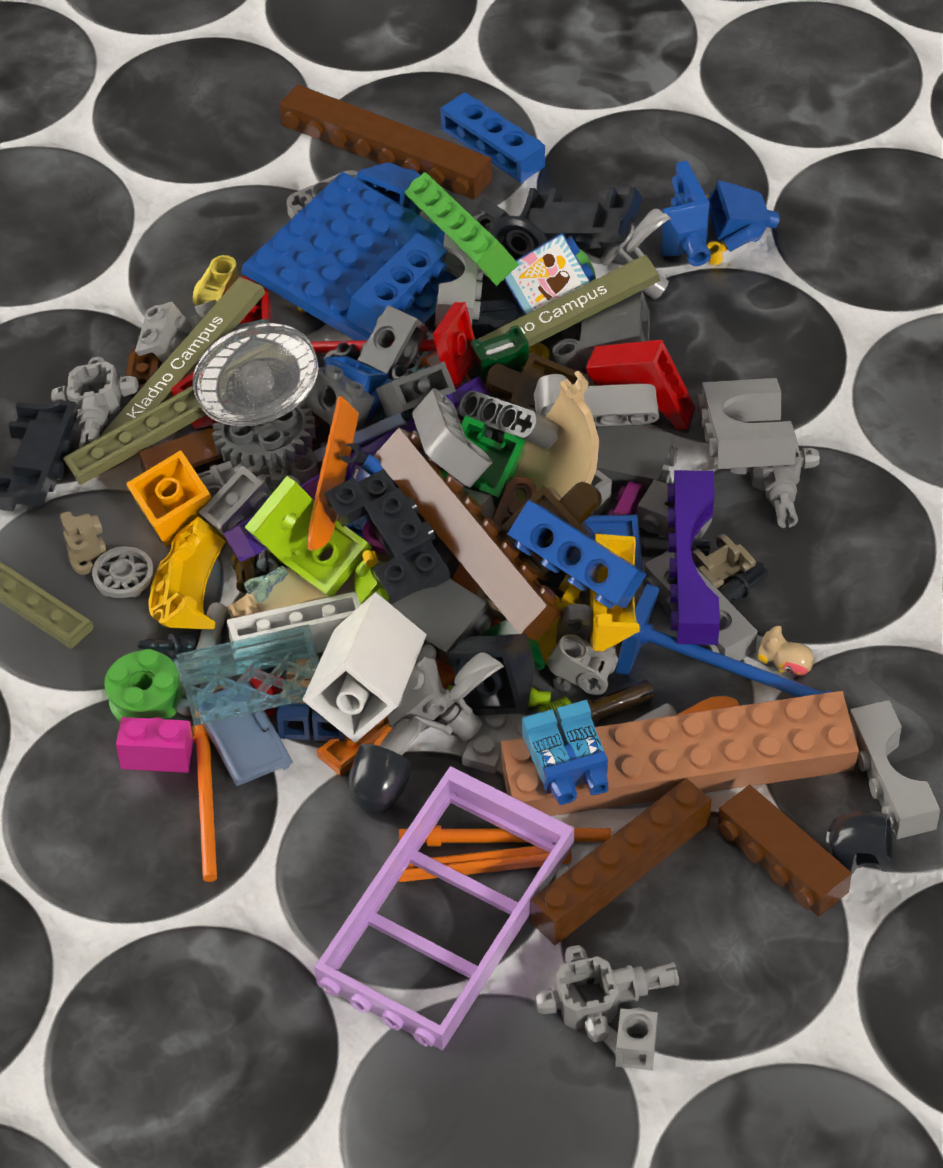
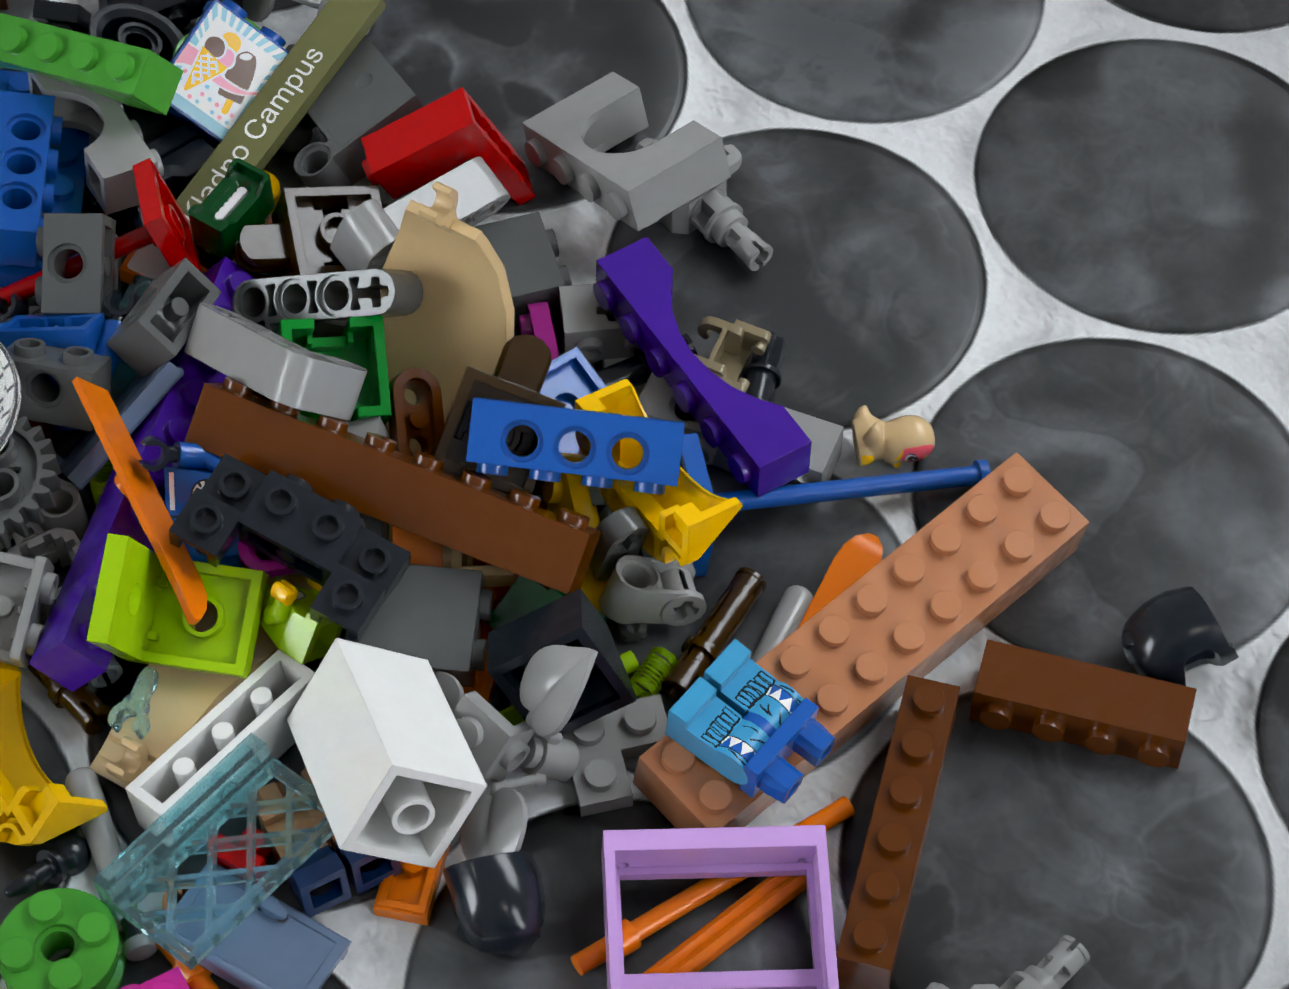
camera: 35 degrees left, 5 degrees up
light grey arch [849,700,940,839] -> none

